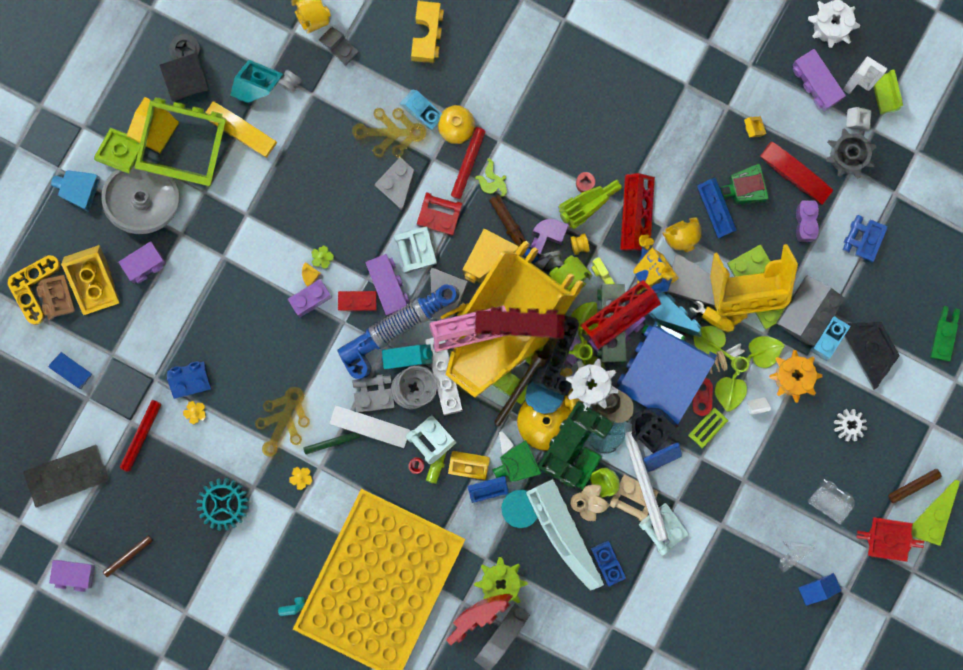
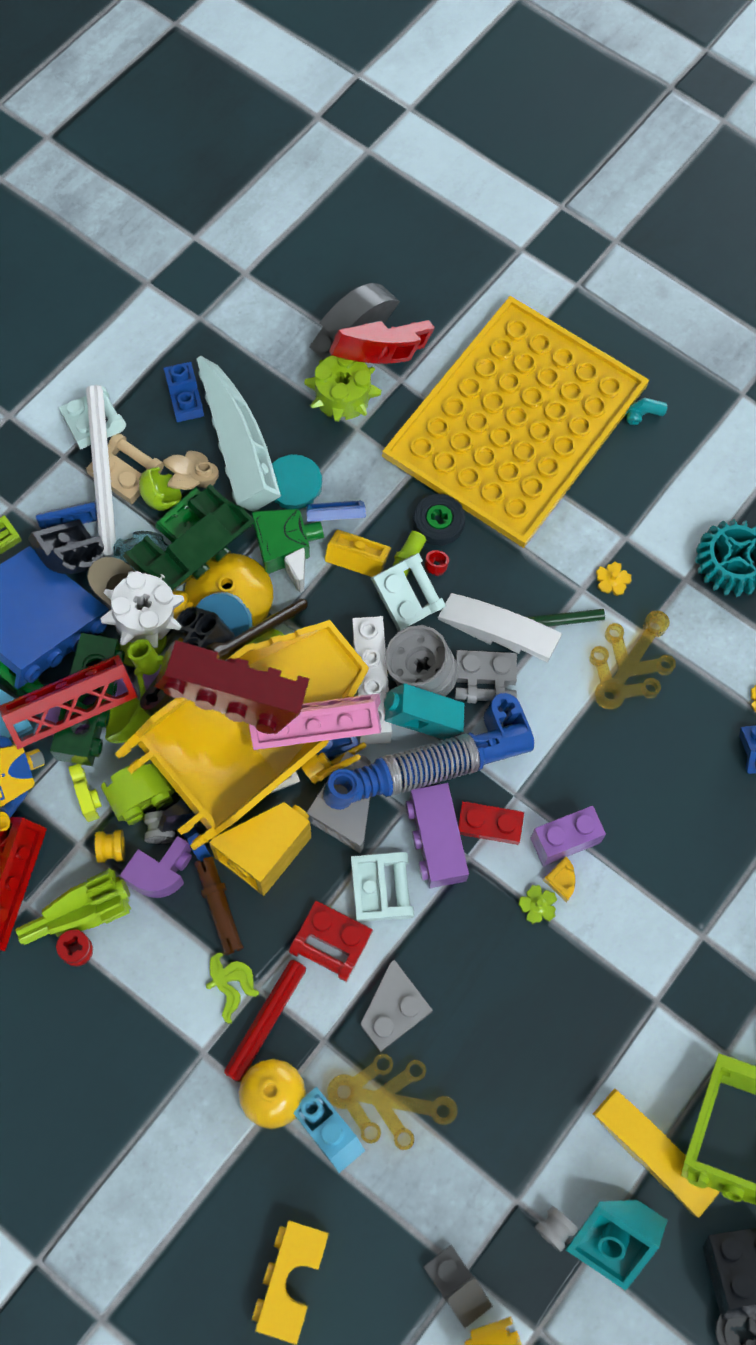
camera: 175 degrees left, 15 degrees down
none -> black bush [413,494,465,546]

